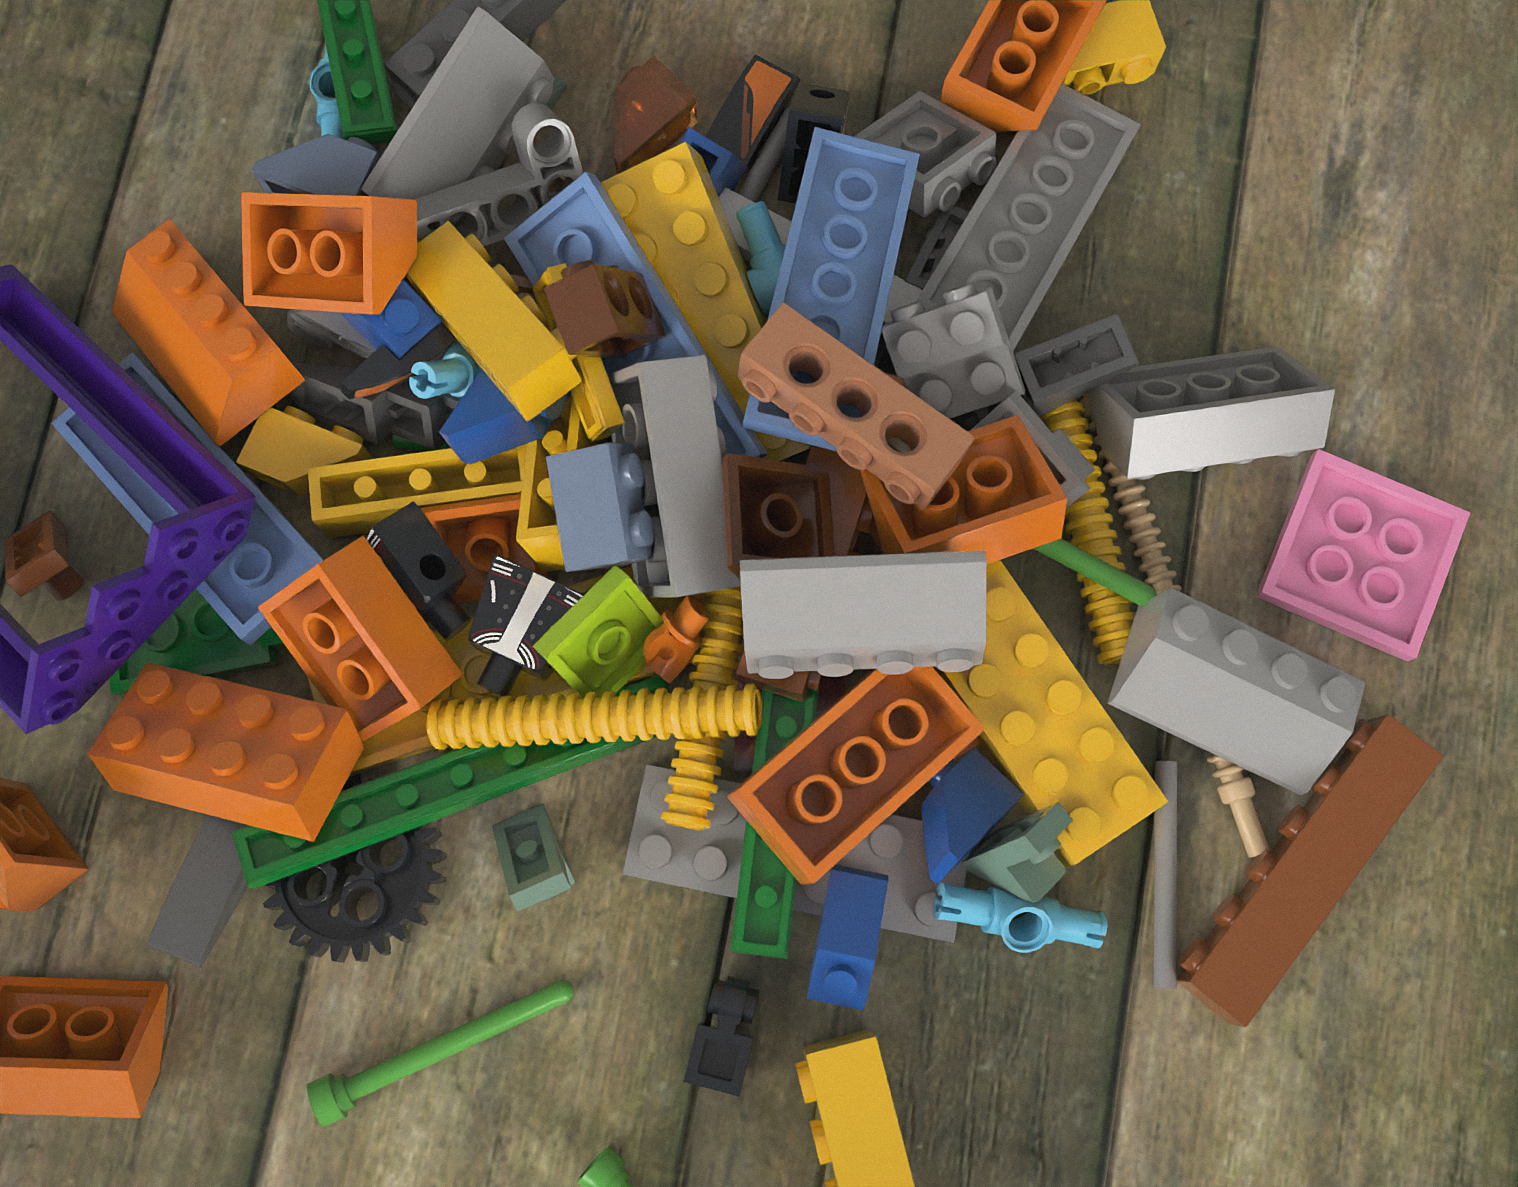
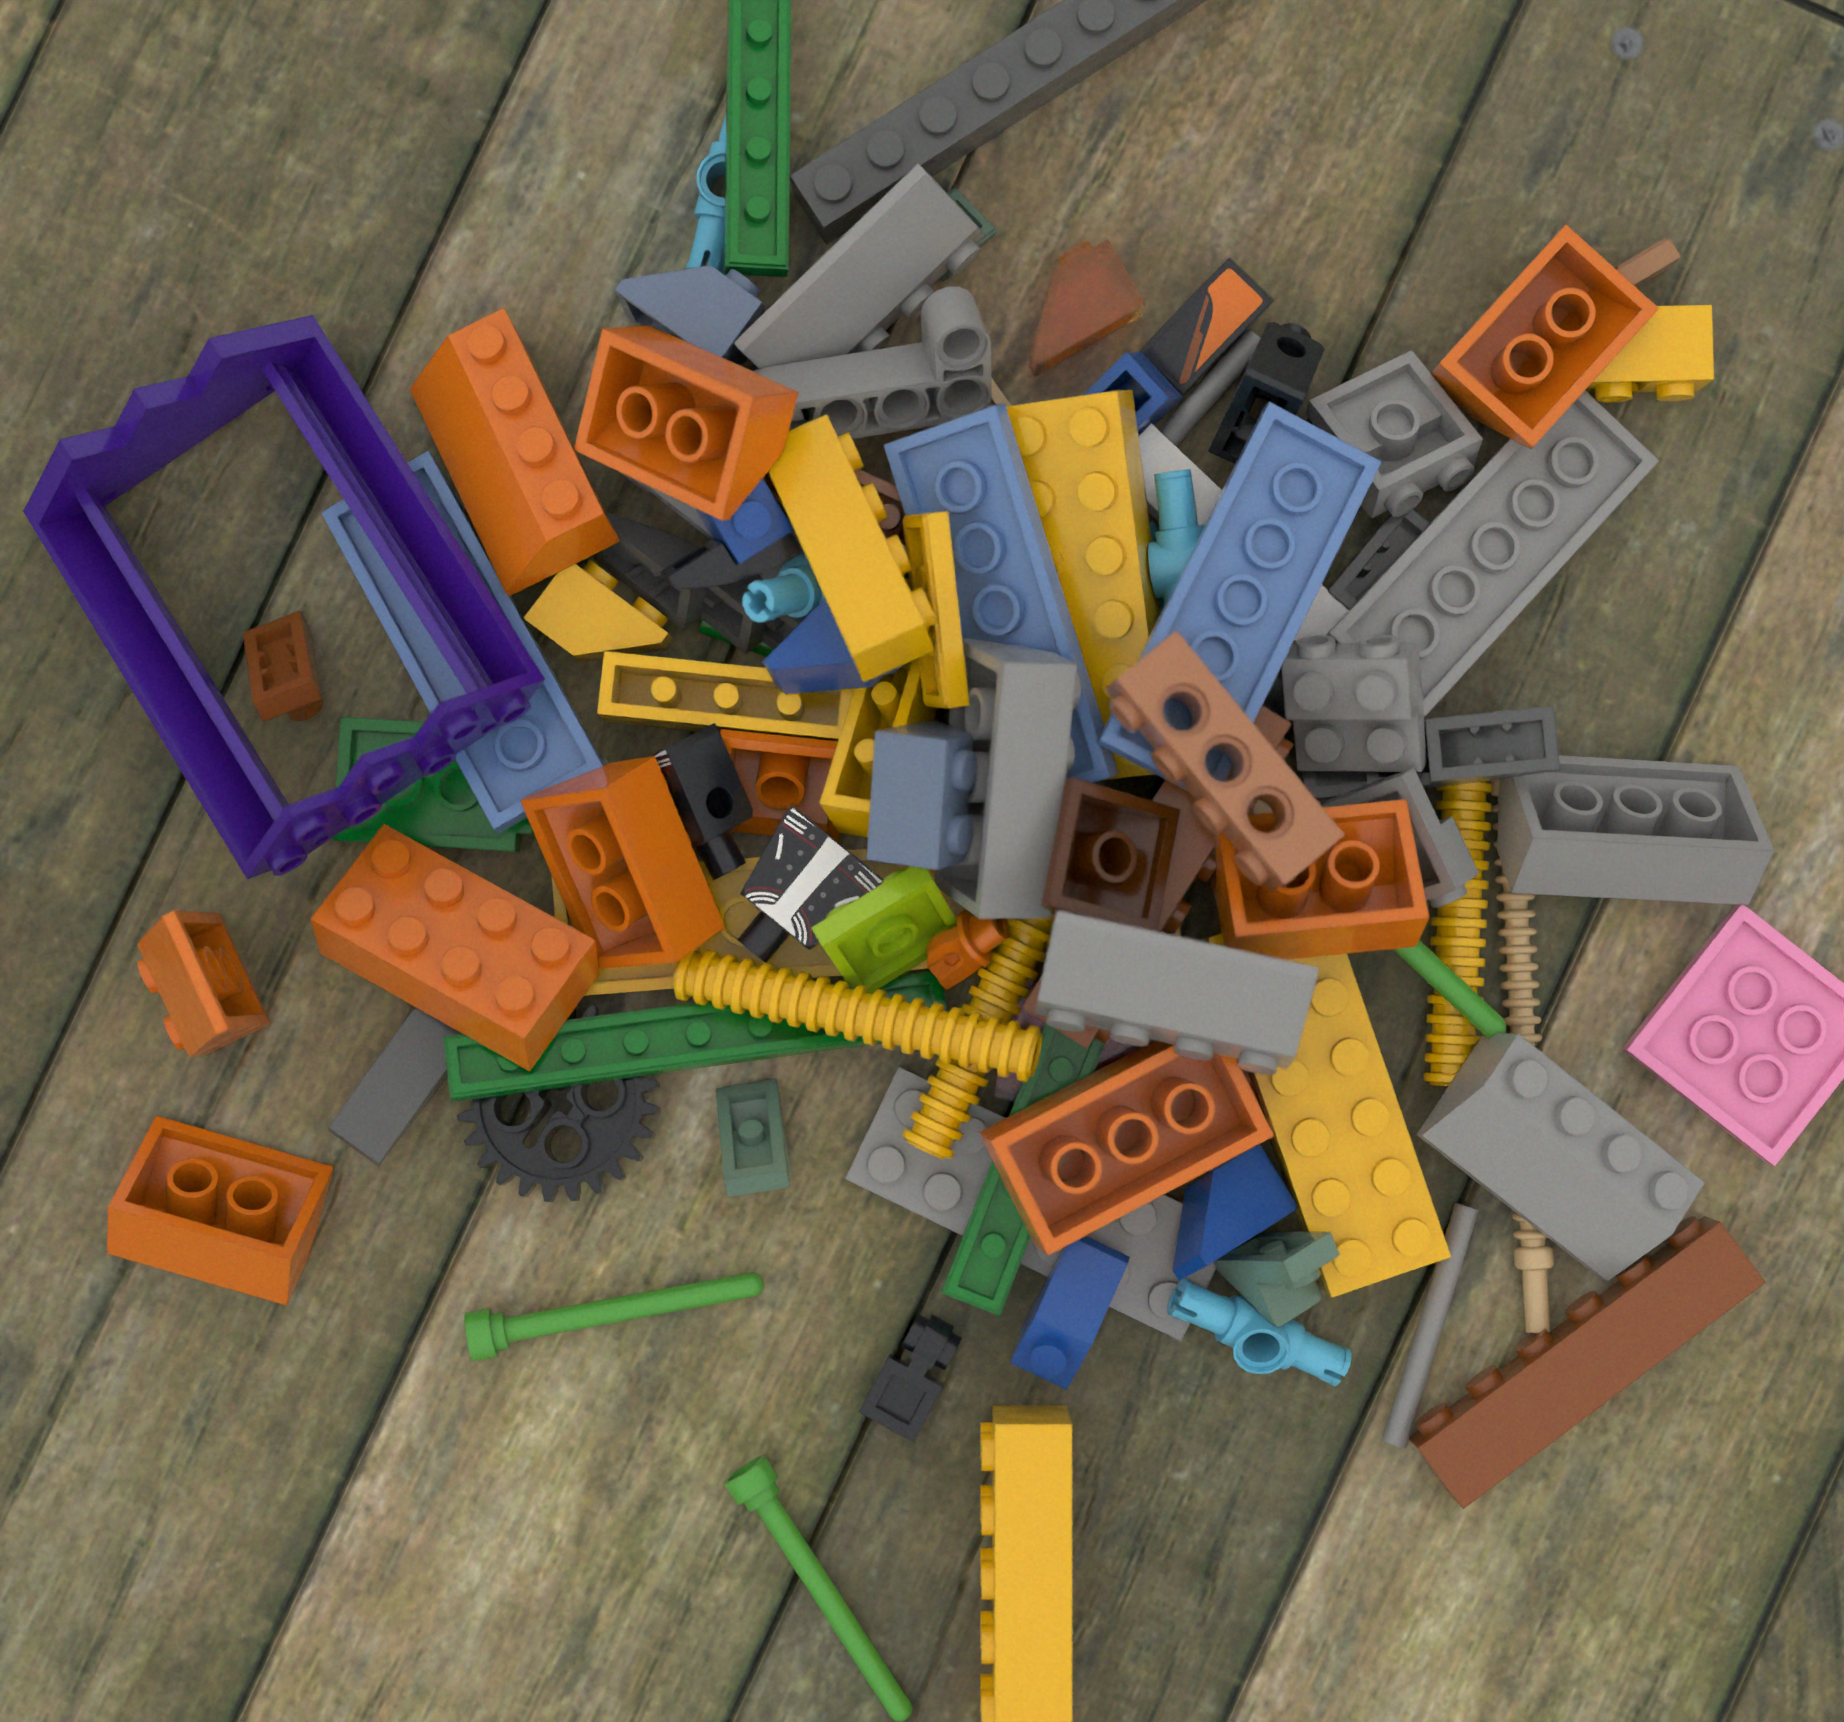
camera: 20 degrees right, 10 degrees up
reddish brown brick [544,260,666,359] -> none

